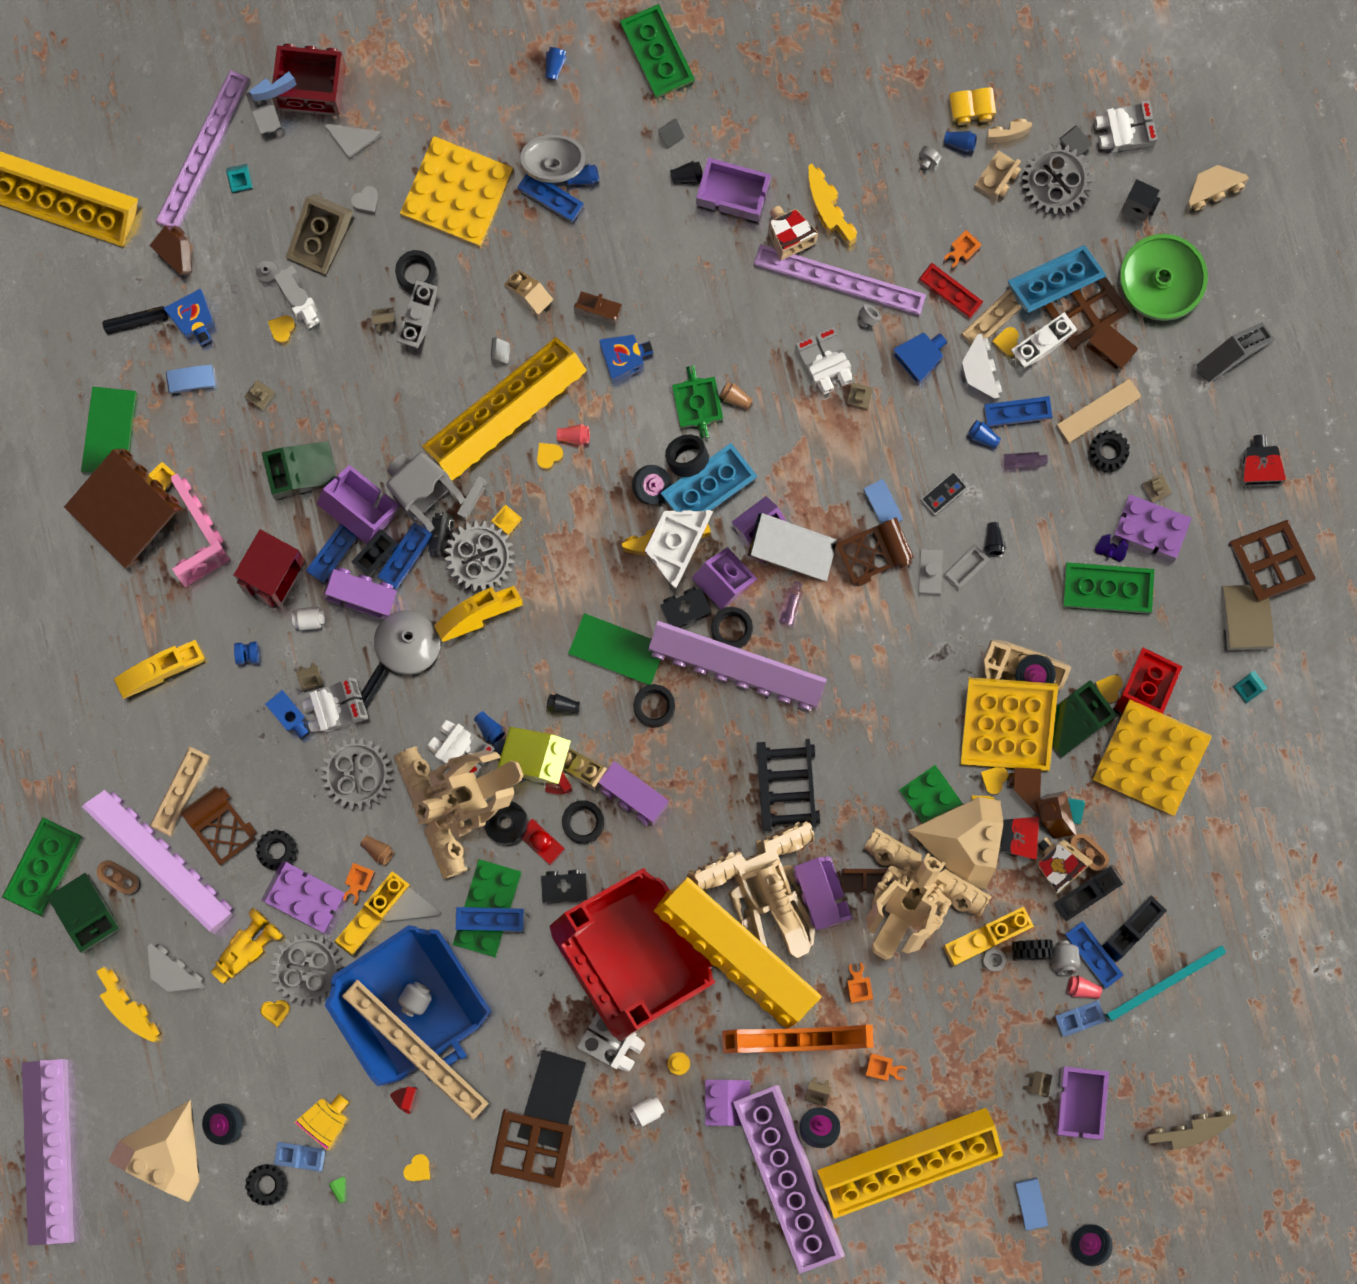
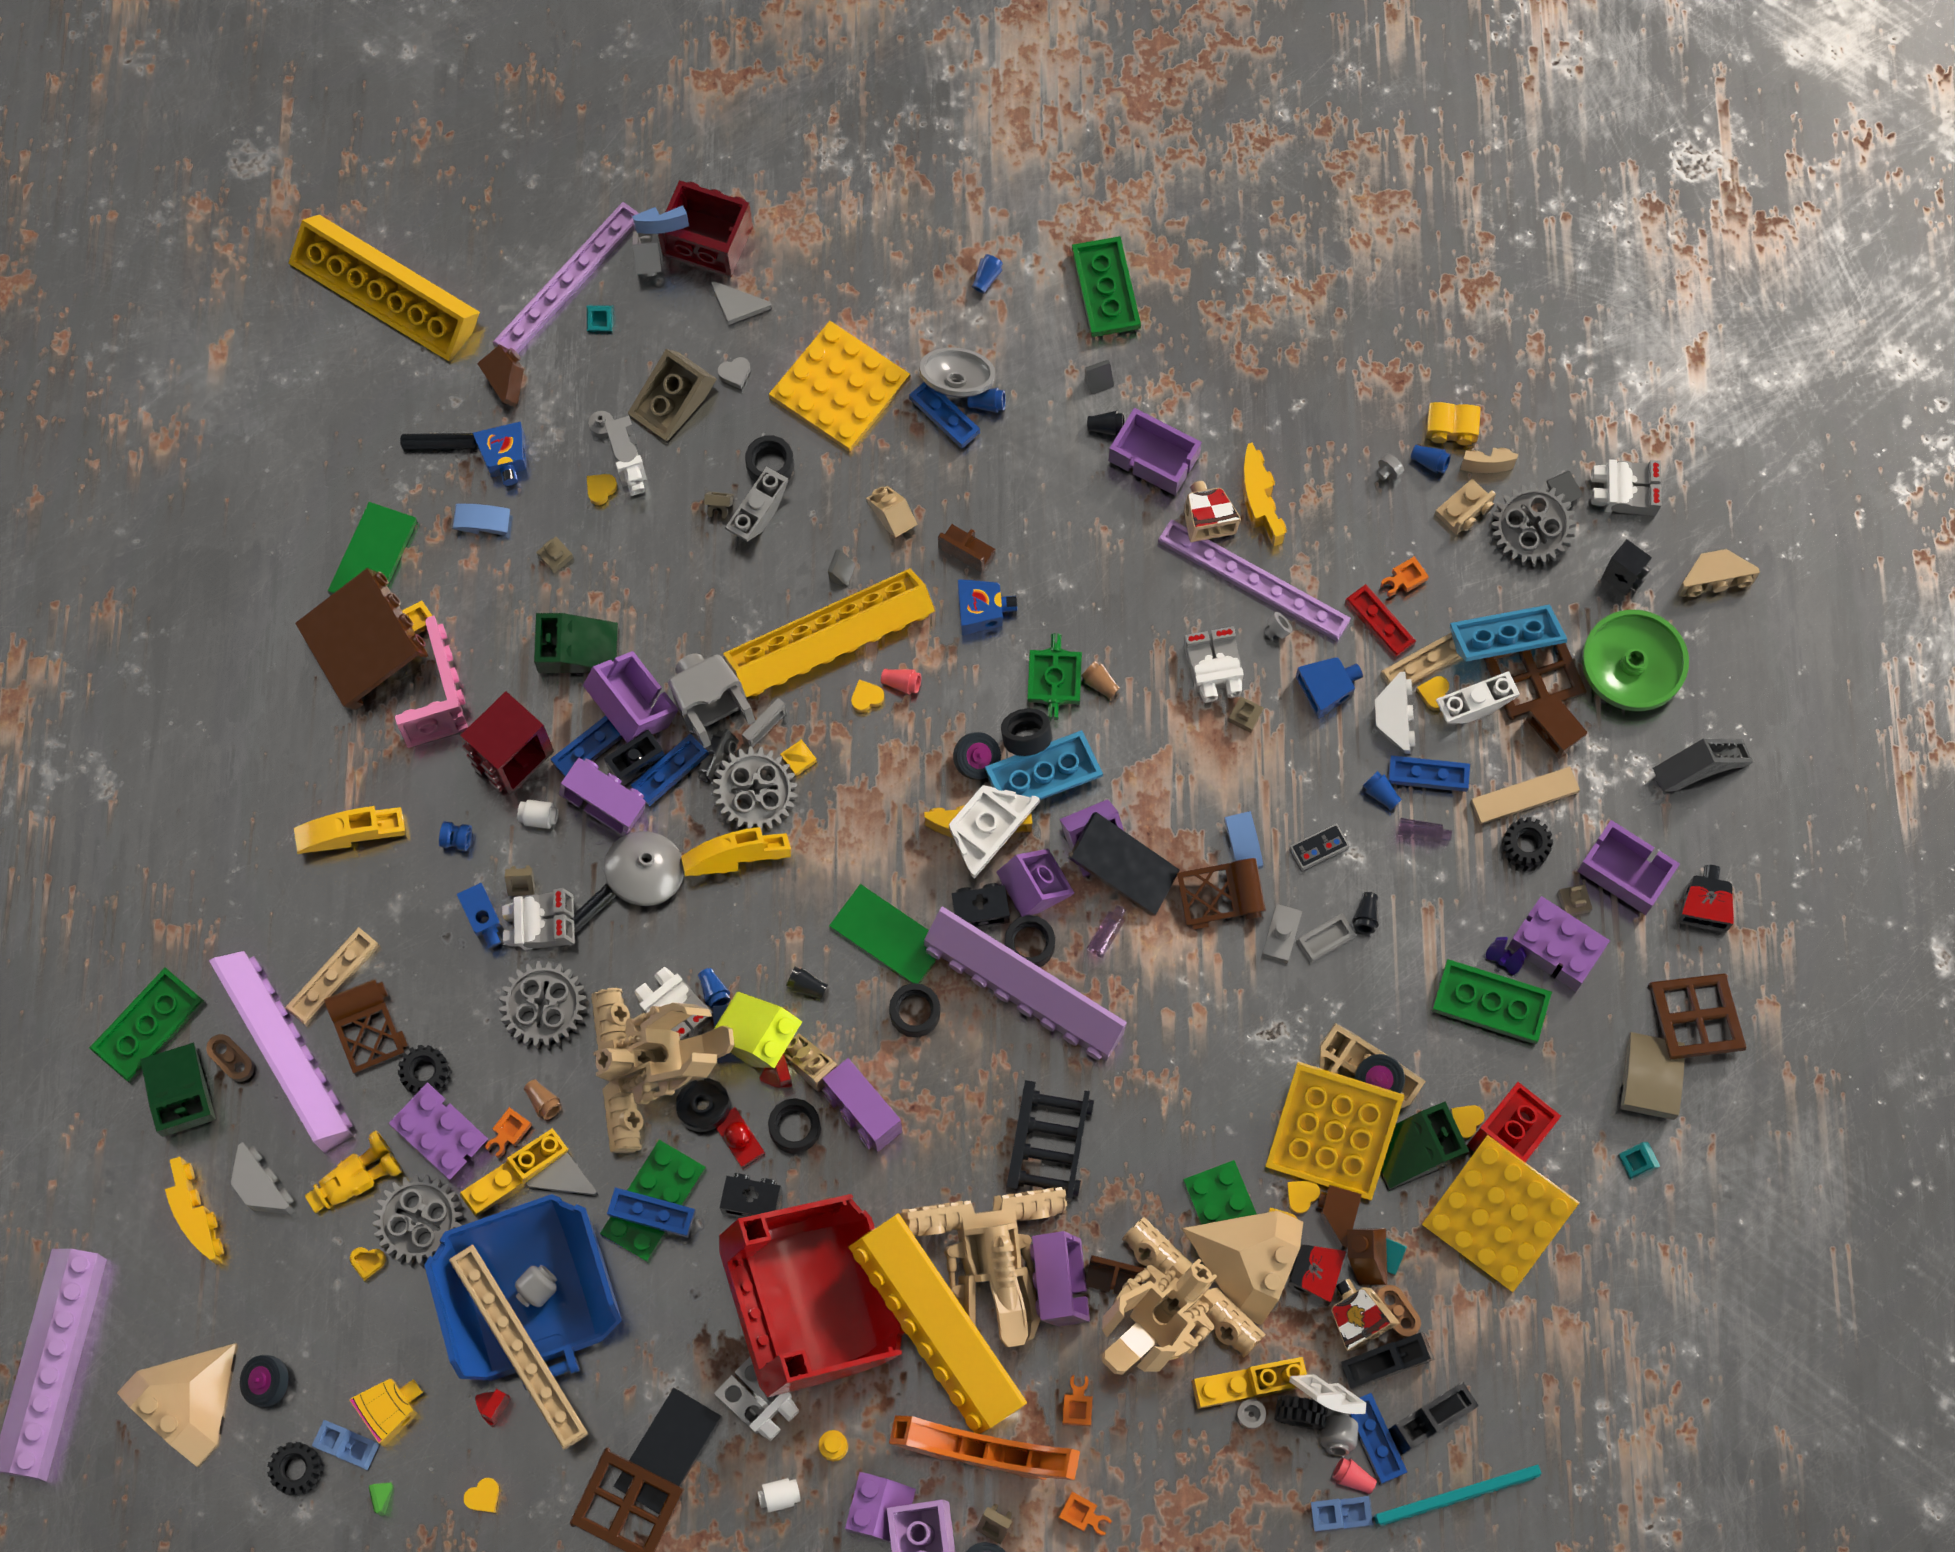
camera: 15 degrees right, 10 degrees down
none -> white slope [1289,1374,1366,1414]
none -> medium lavender piece [1577,820,1680,915]

